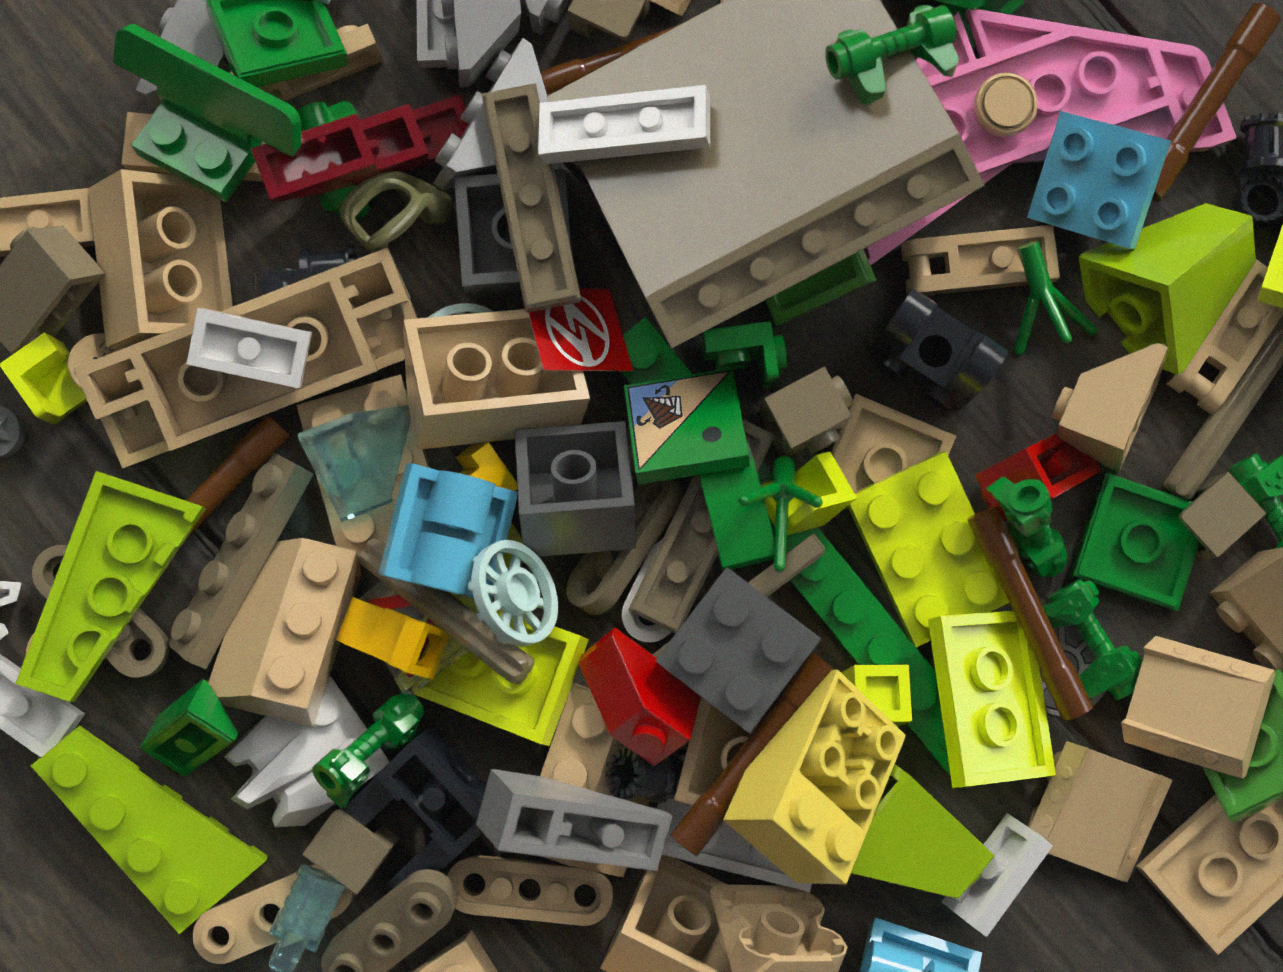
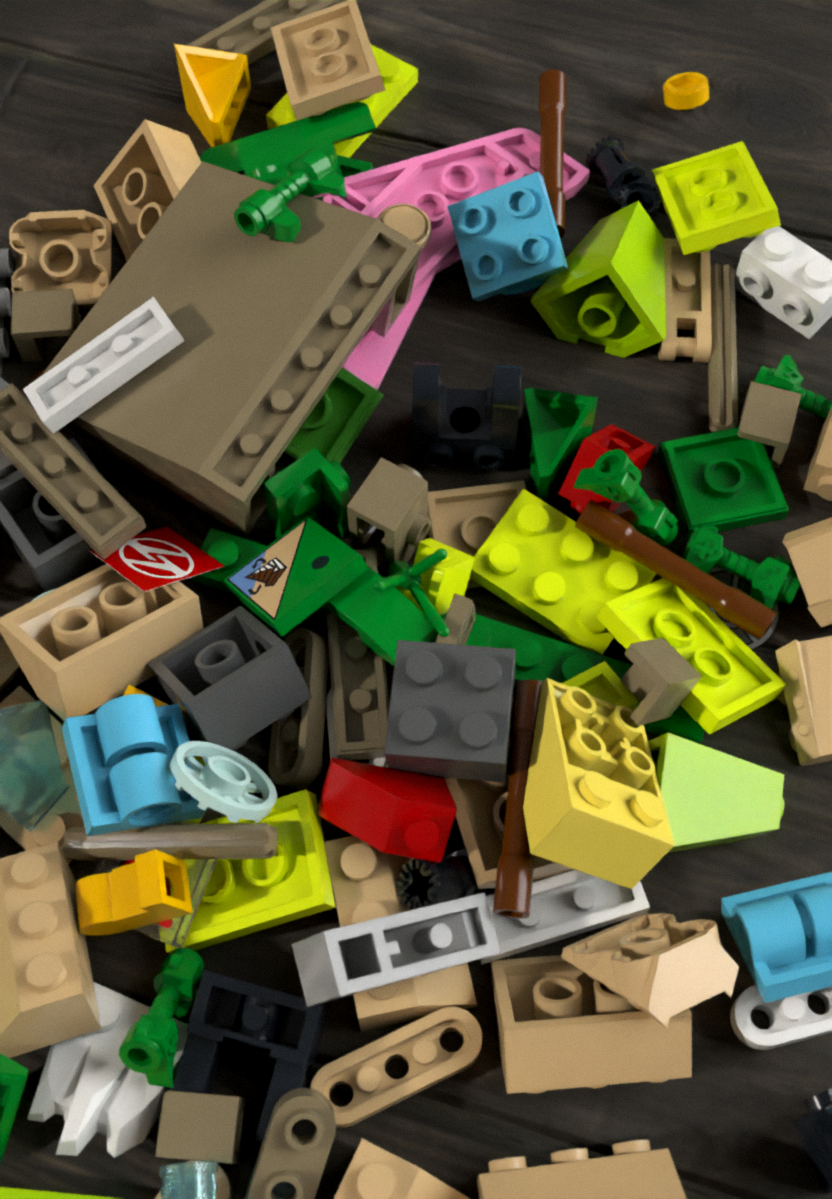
camera: 30 degrees left, 20 degrees down
tan plate [900,225,1060,297] -> none
white plate [942,813,1053,937] -> none
green plant [1014,241,1098,355] -> none
tan slope [1052,343,1168,473] -> none
none -> green slope [521,388,598,502]
none -> dark tan panel [620,638,703,726]

